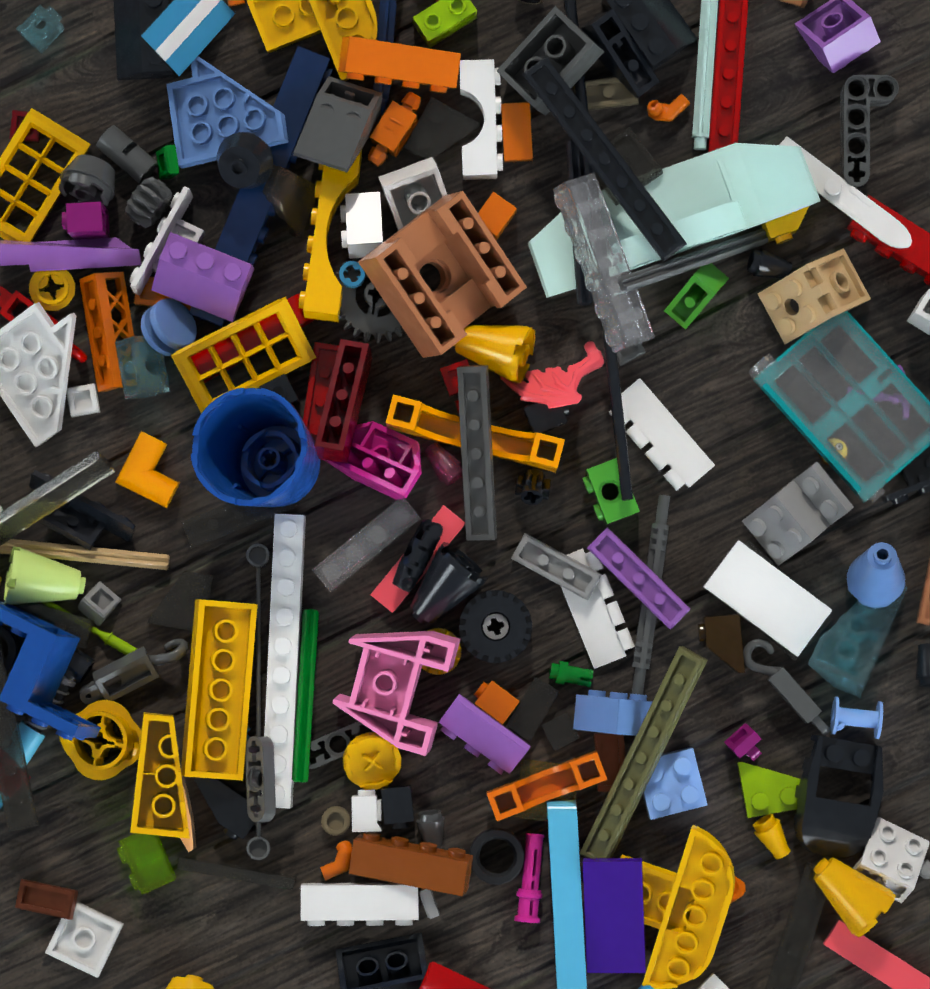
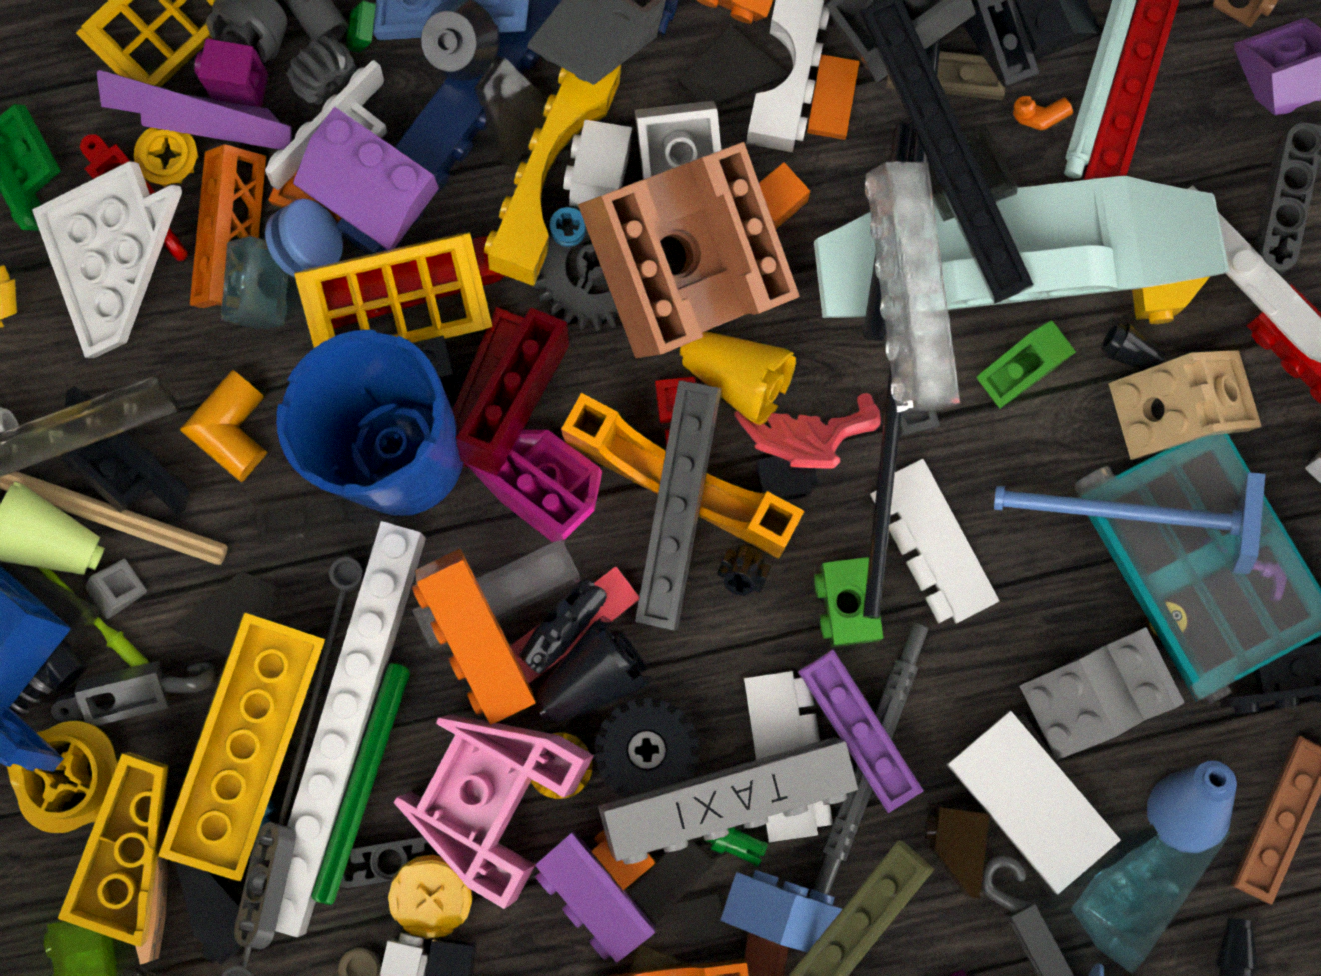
camera: 10 degrees right, 5 degrees down
white tile [66,383,100,418] -> none
orange piece [368,92,421,167] -> none
clear pink cone [424,442,463,486] -> none
light grey tile [511,533,602,600] -> none
dark grey axle [618,229,769,293] -> none
none -> orange brick [412,548,535,725]
none -> light grey brick [598,737,858,864]
none -> medium blue tile [994,472,1265,574]

